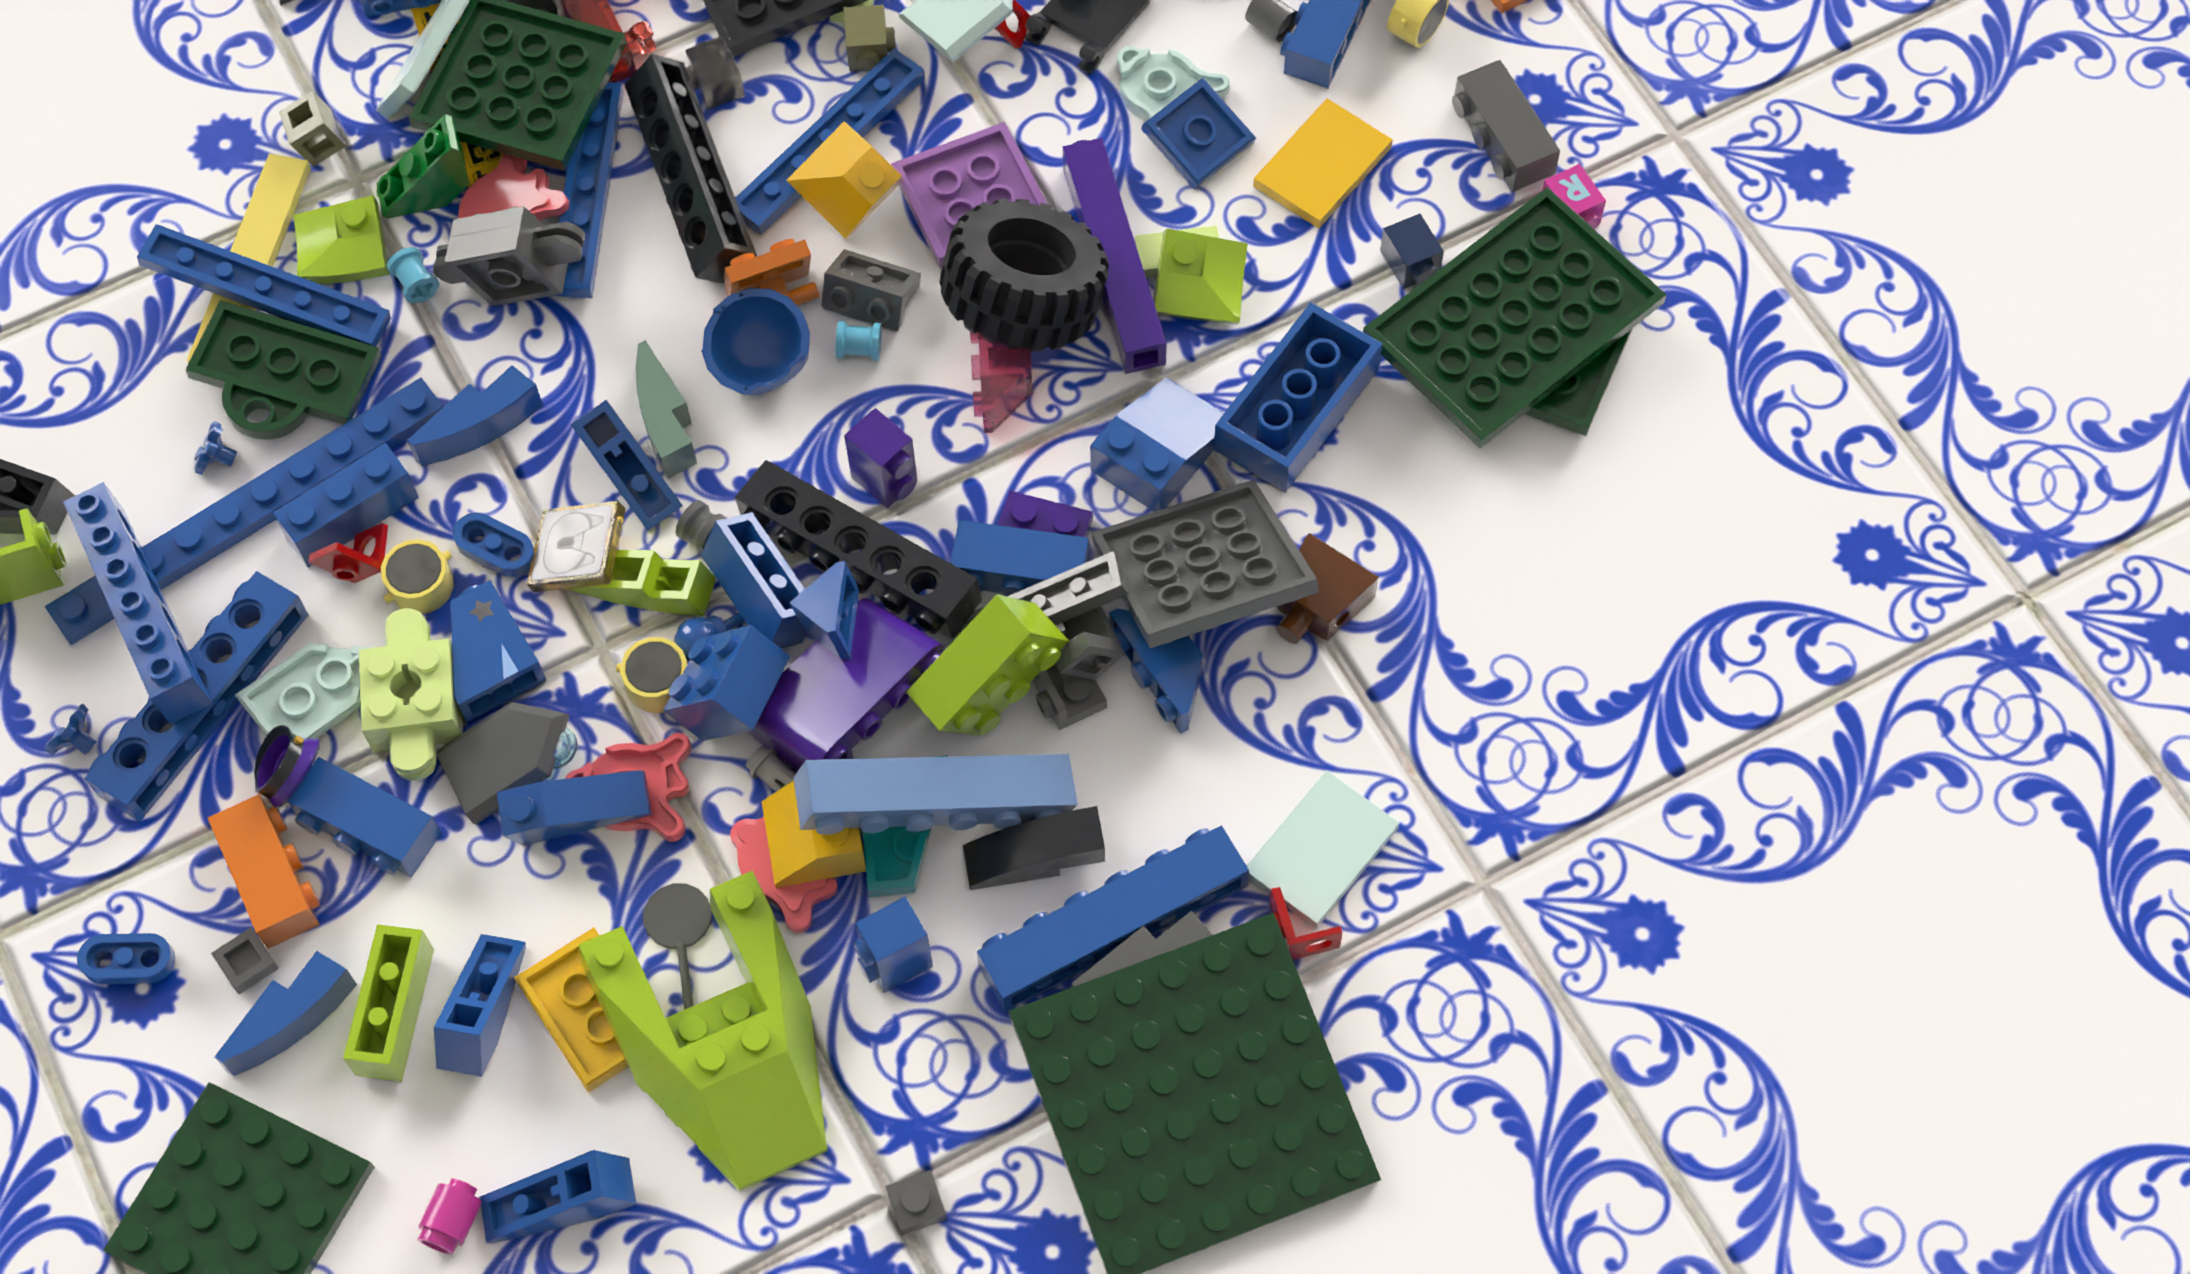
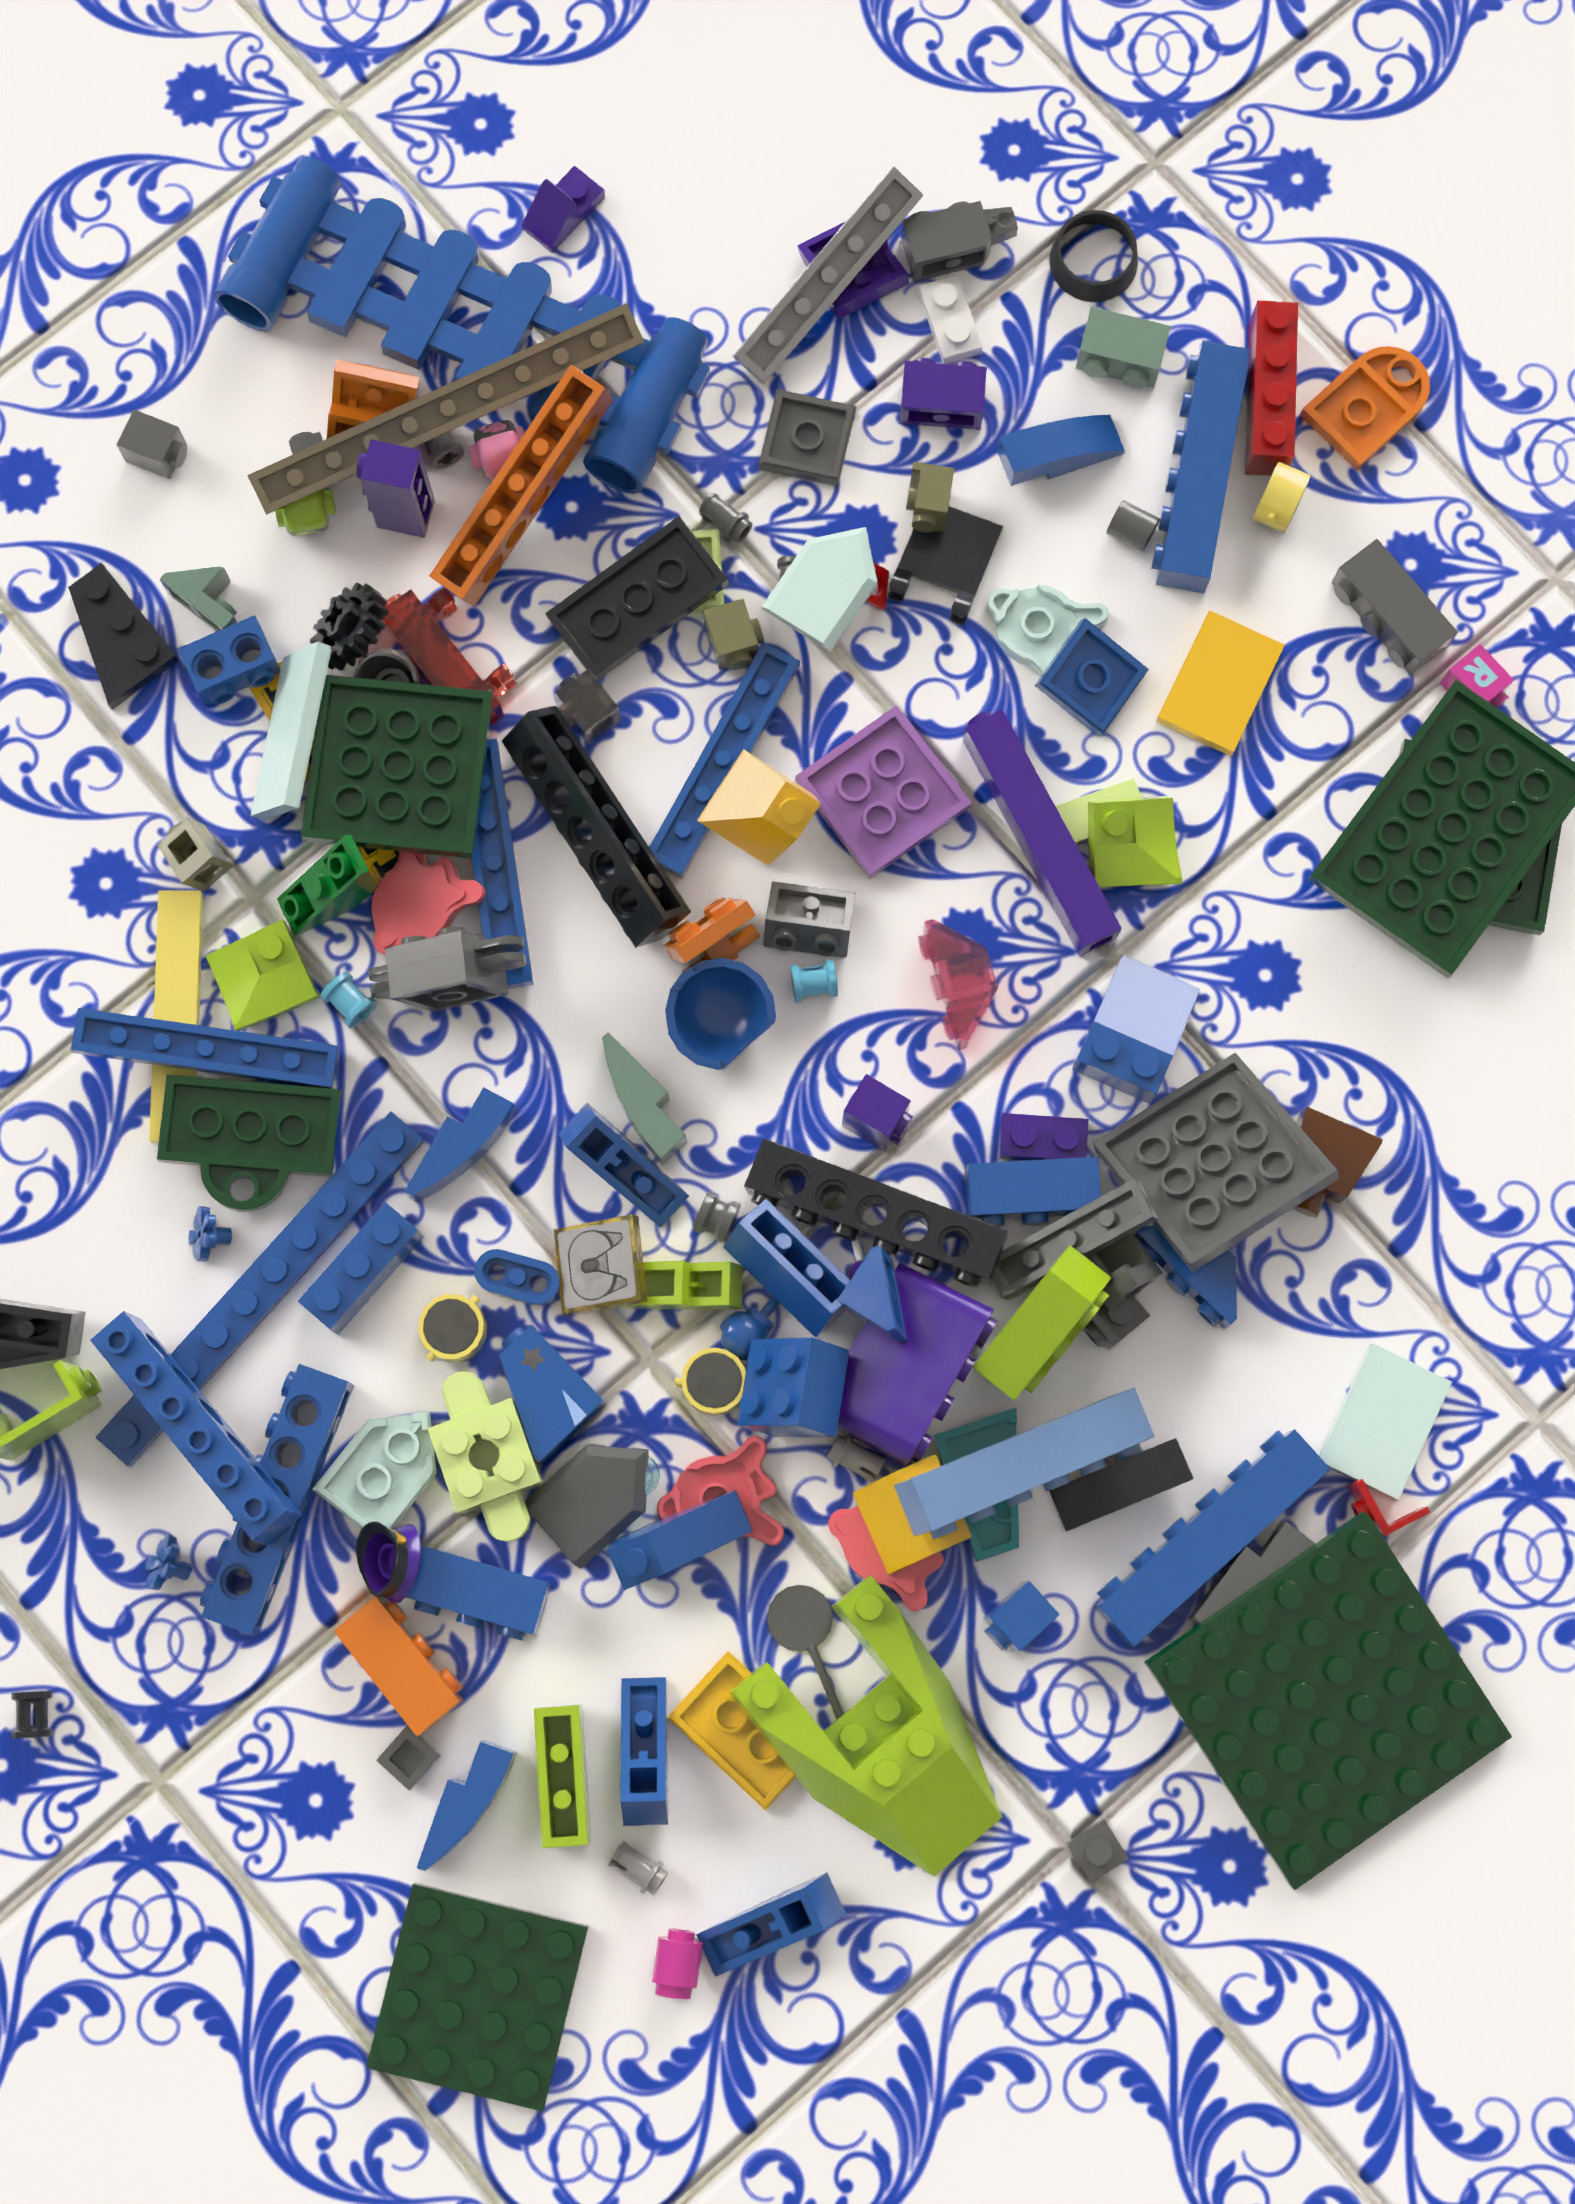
camera: 15 degrees left, 15 degrees up
blue plate [77,933,176,984] -> none
red bracket [308,523,388,583] -> none
black tyre [939,199,1109,352] -> none
blue brick [1214,302,1383,493] -> none
dark blue brick [1380,213,1444,289] -> none
none -> light grey pin [608,1841,668,1896]

